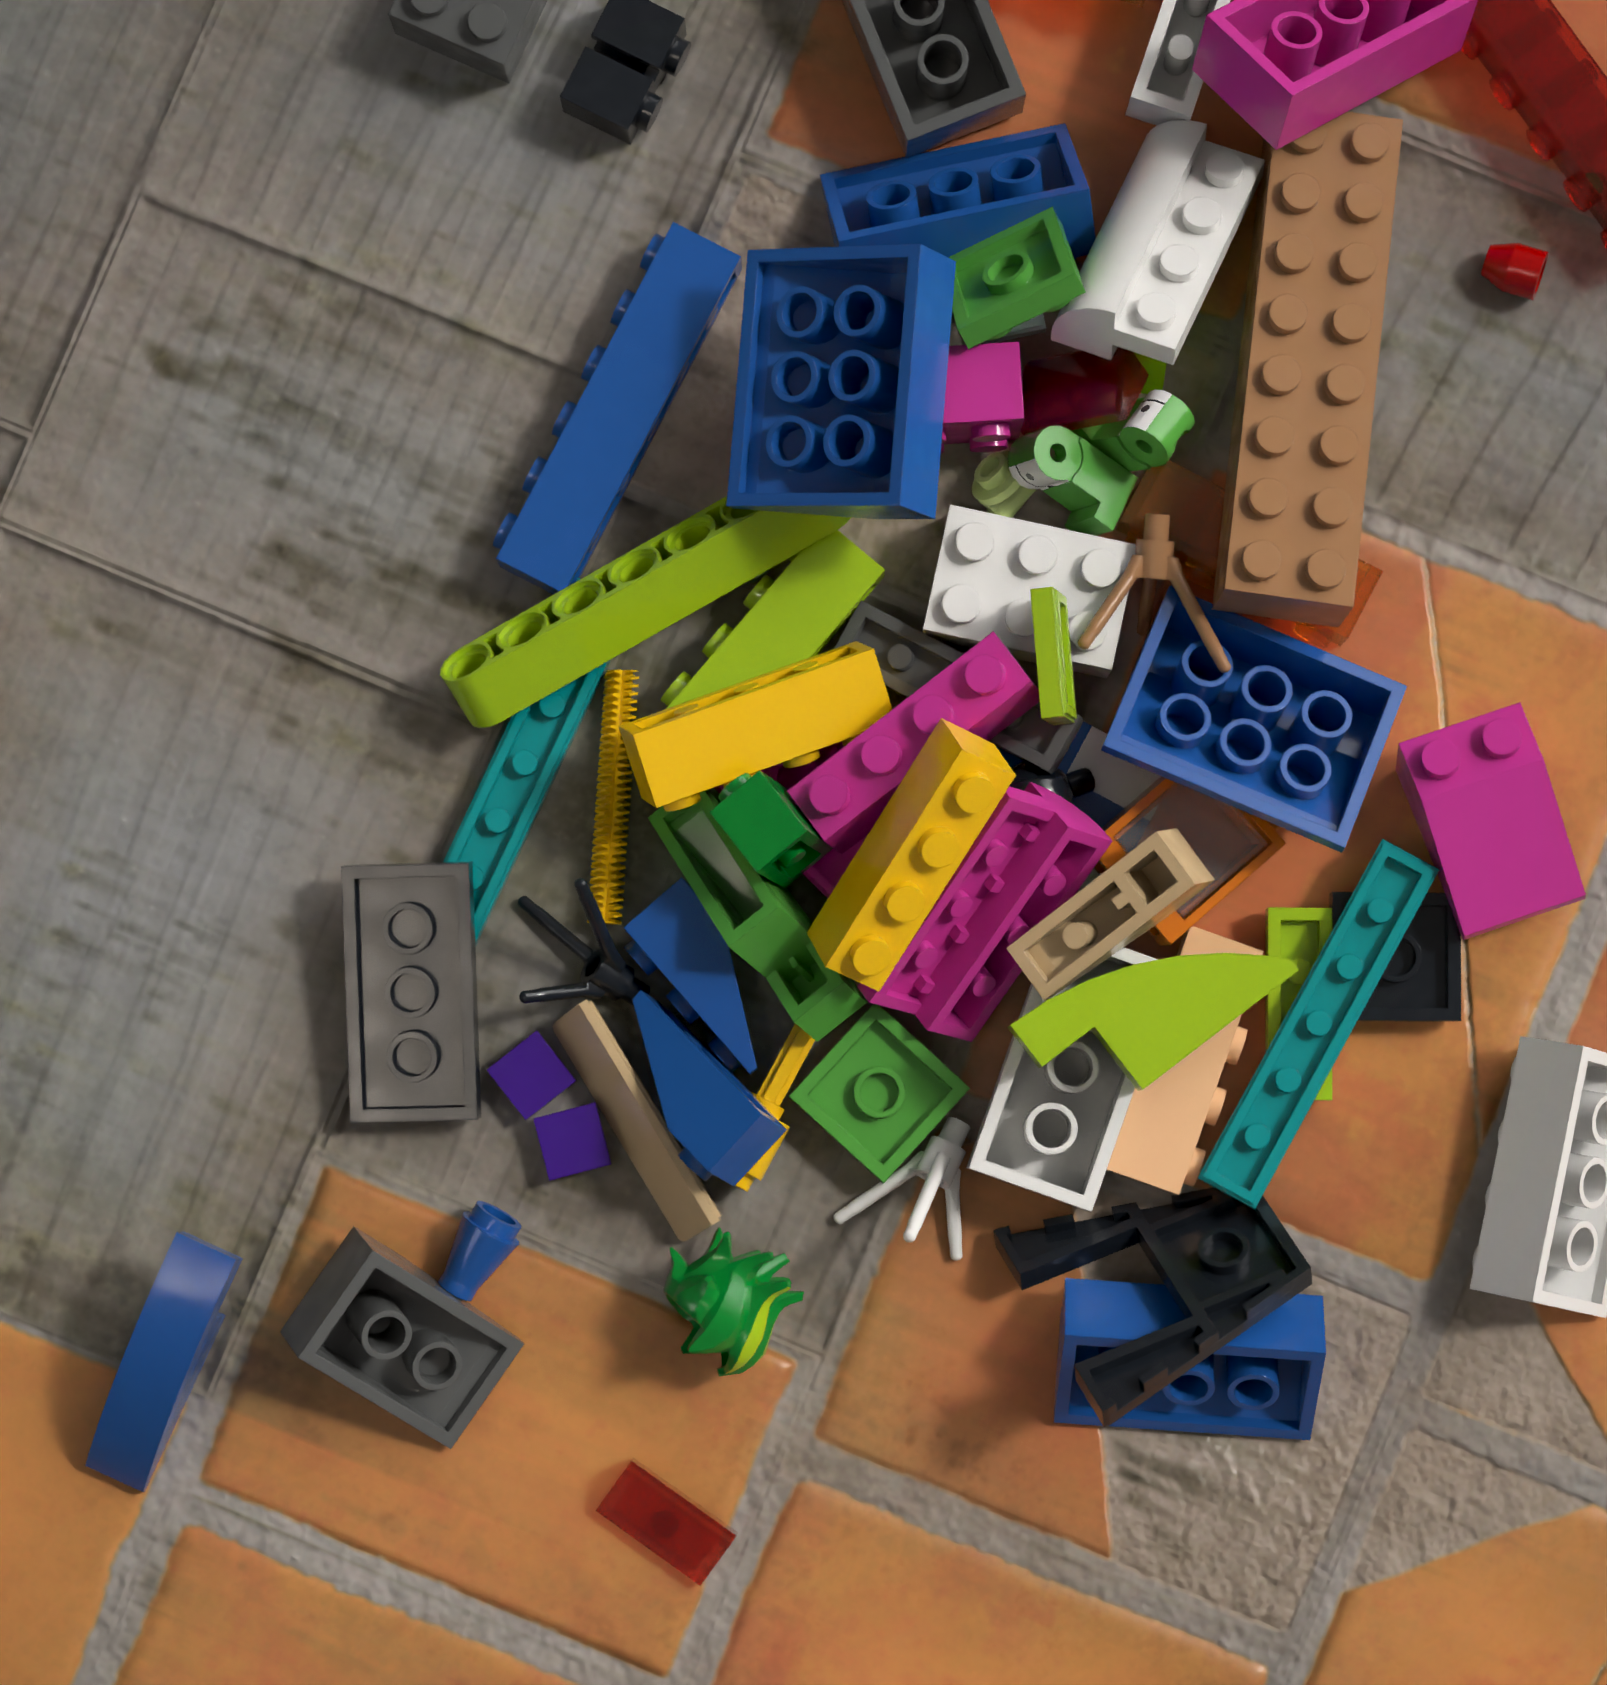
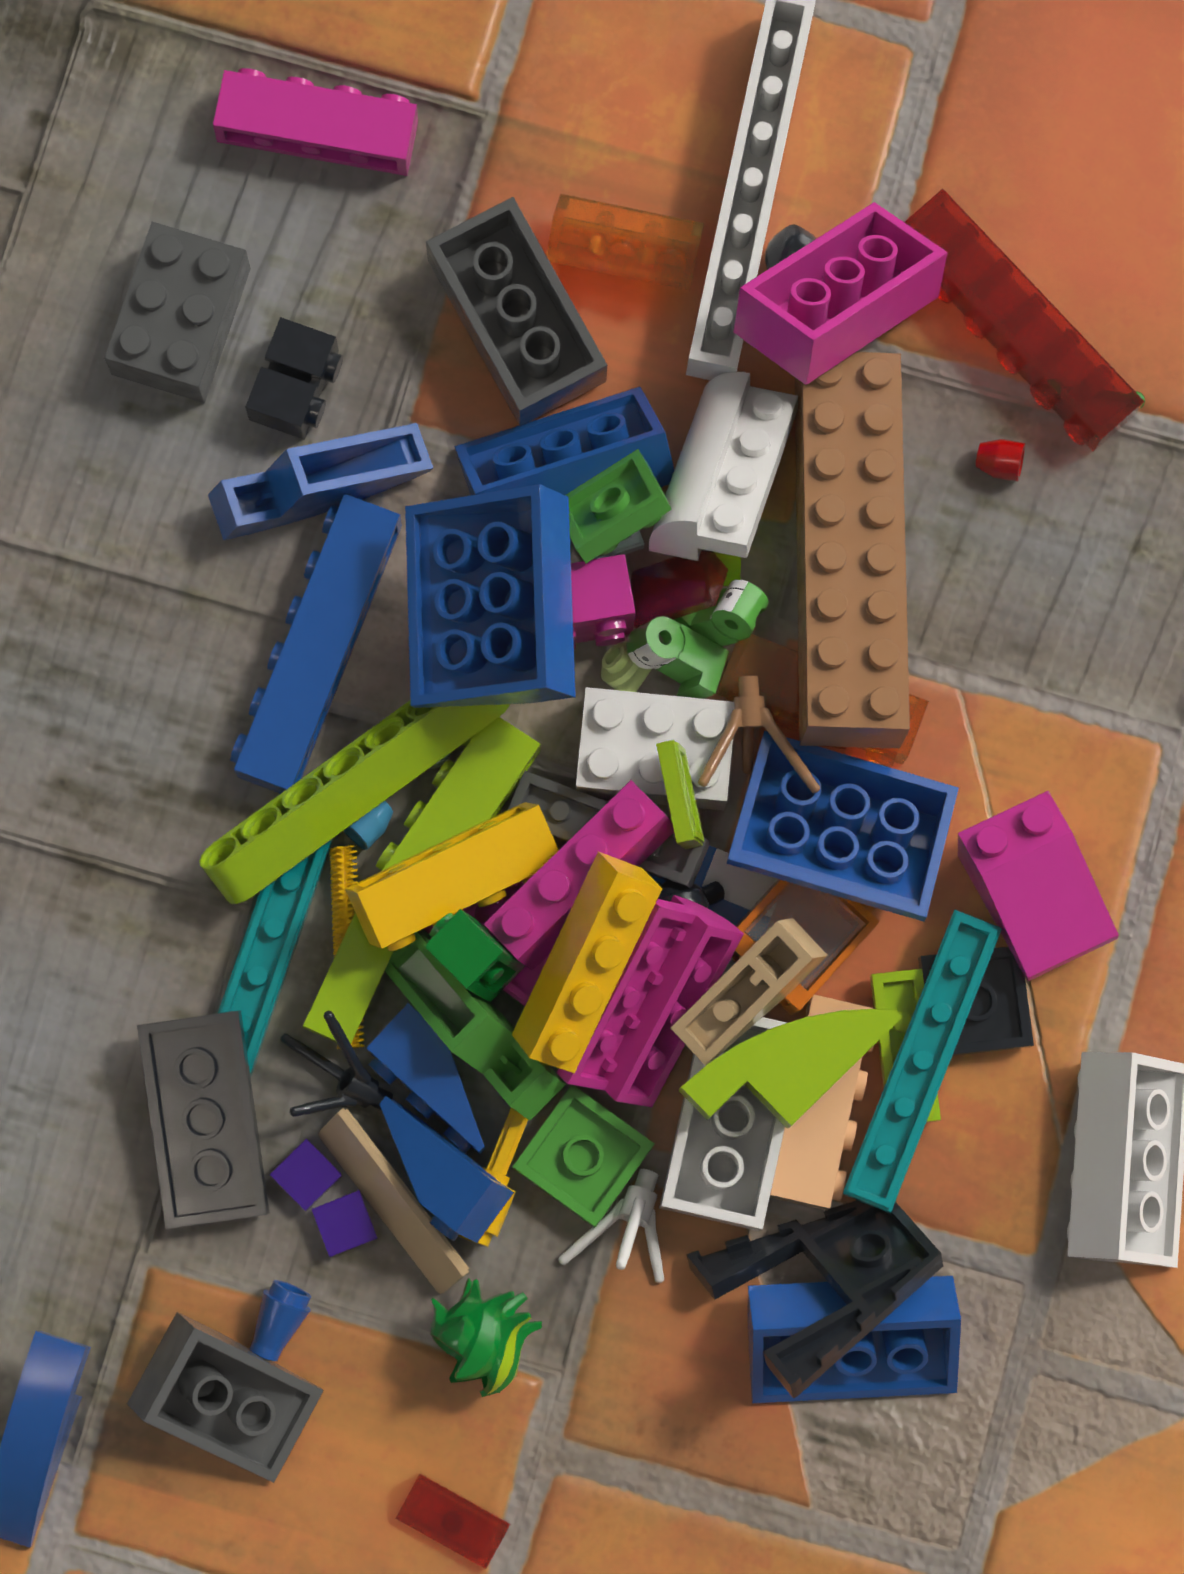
camera: 15 degrees left, 5 degrees down
none -> blue slope [208,423,433,540]
none -> lime tile [302,913,393,1044]
none -> dark azure hose [343,801,393,850]

